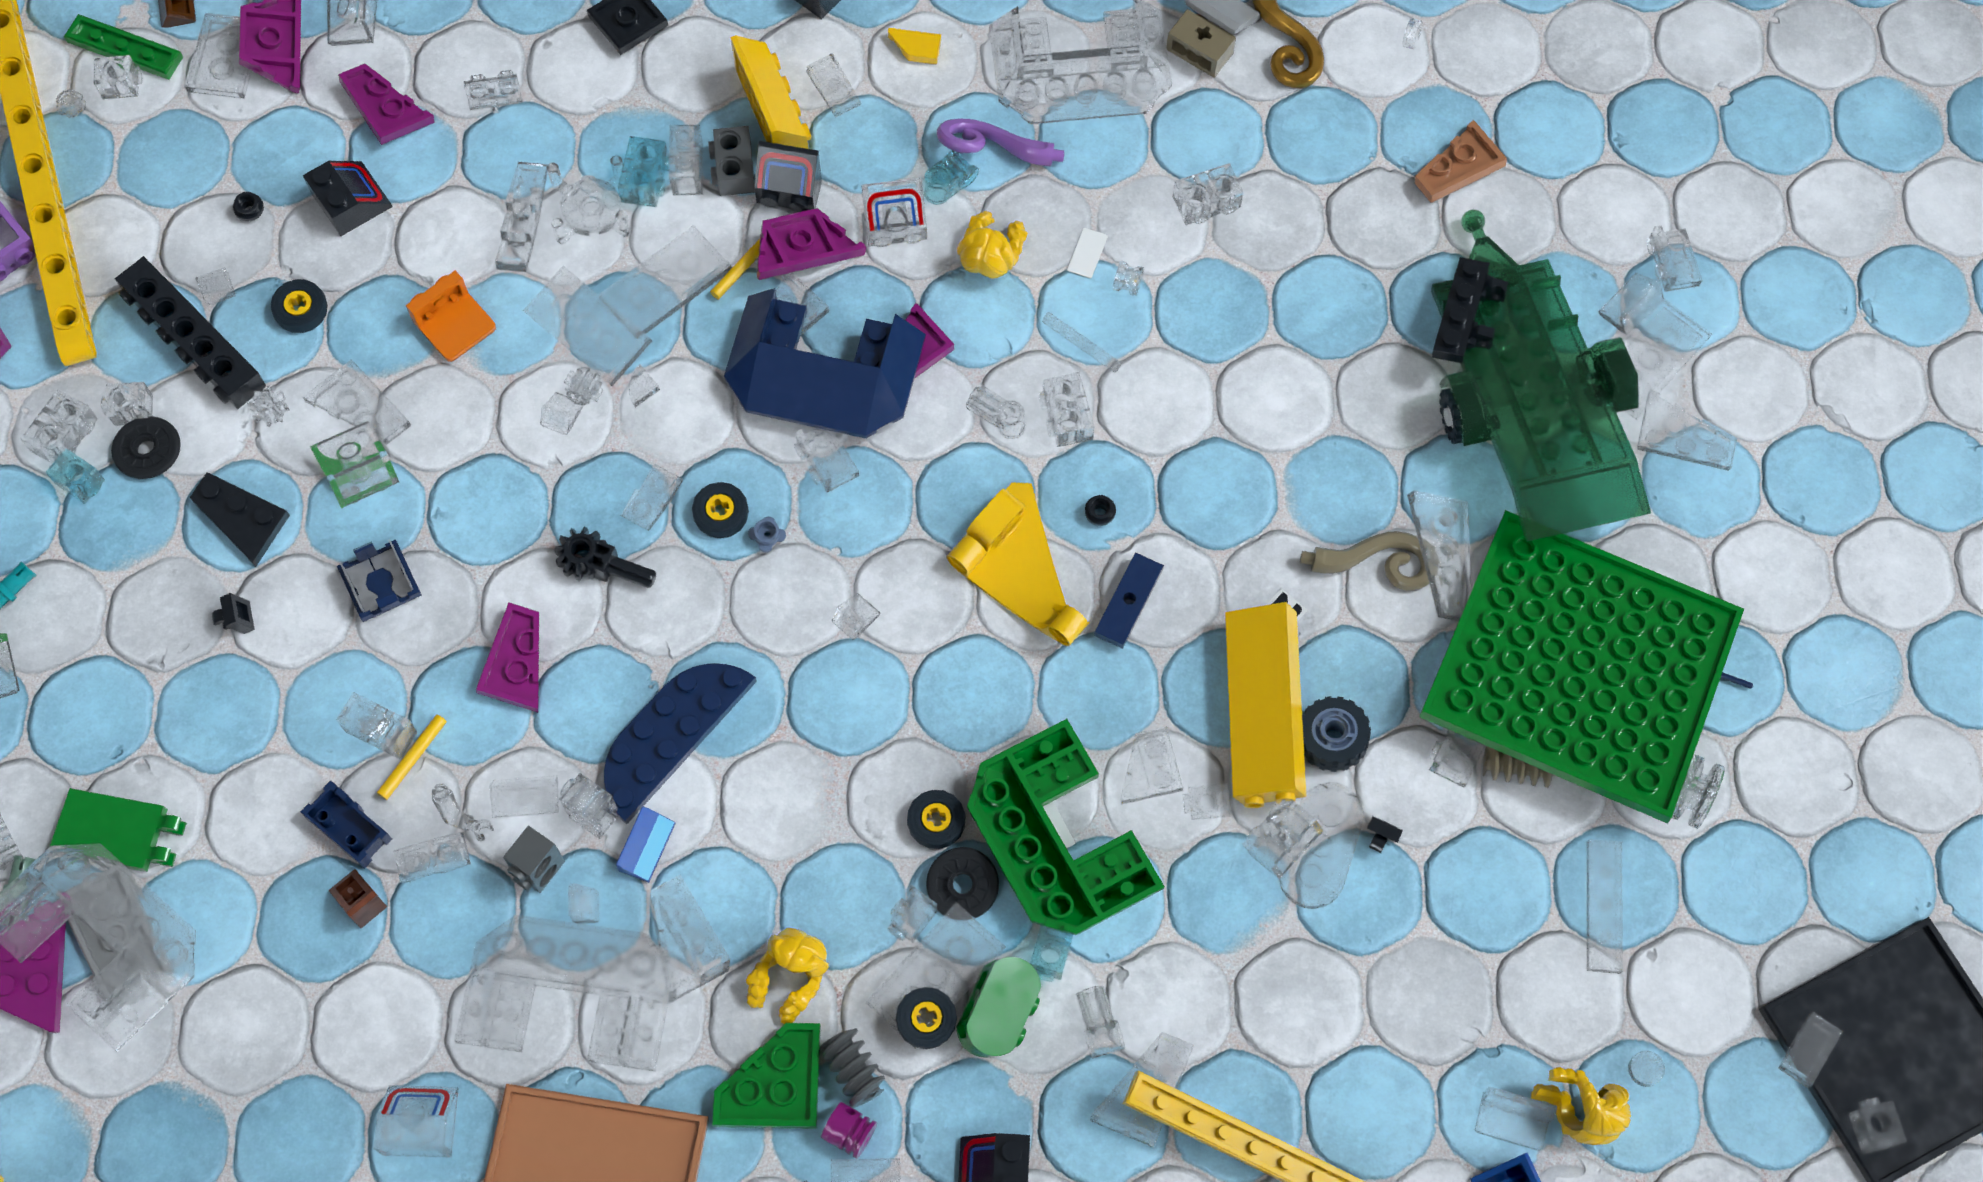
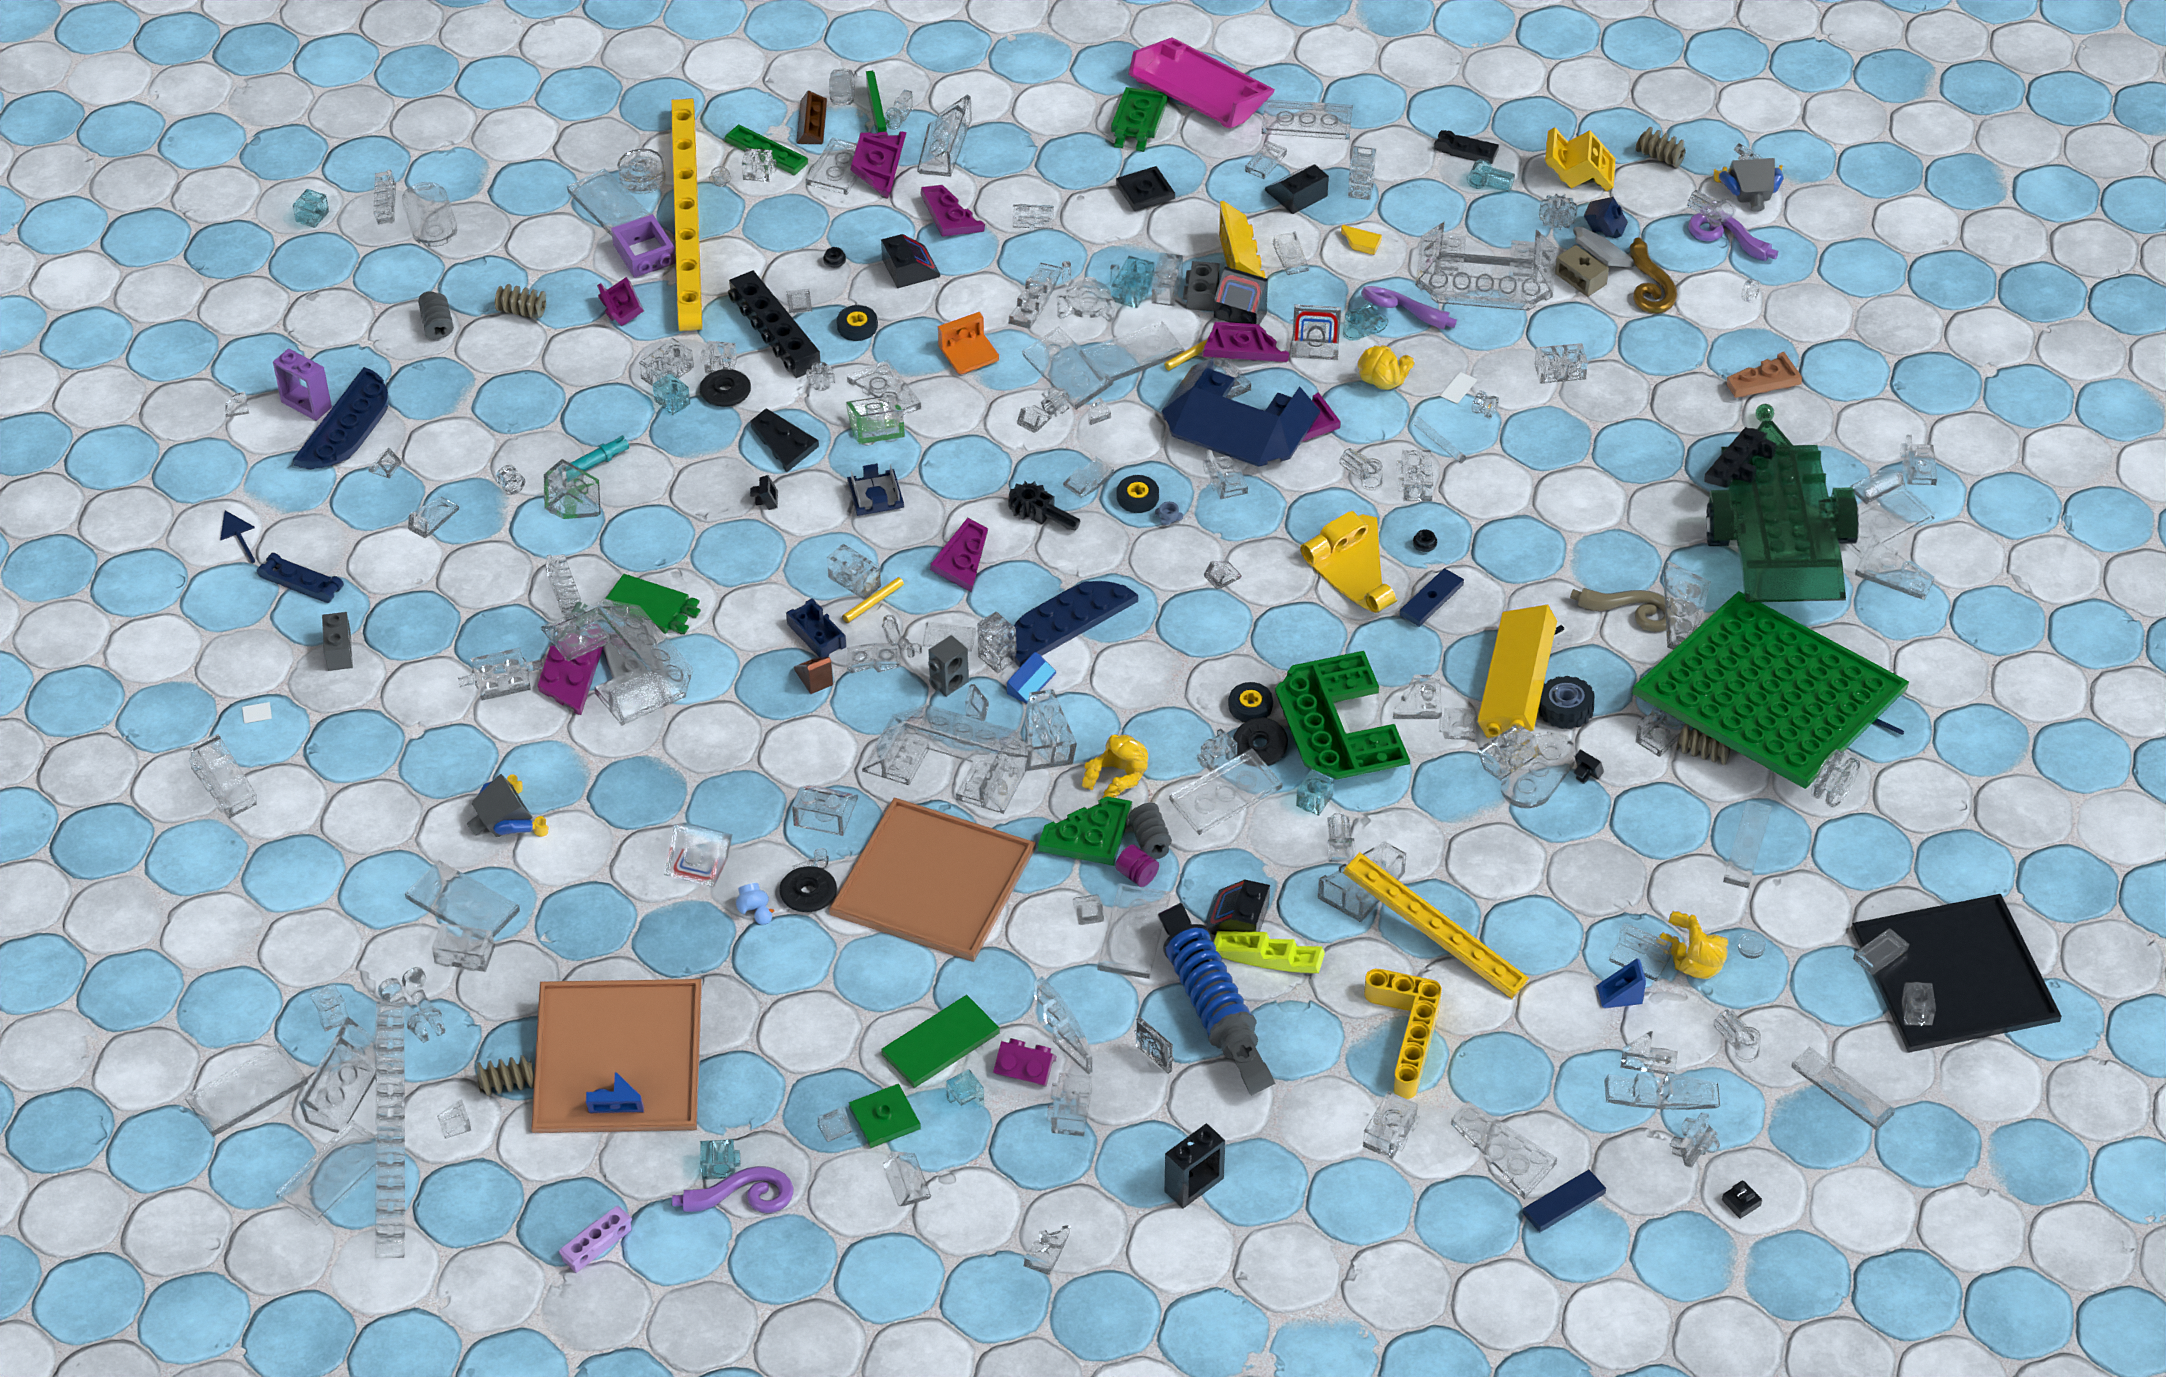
camera: 15 degrees right, 20 degrees down
black bush [895,987,957,1049] -> none
brick [956,957,1041,1058] -> none

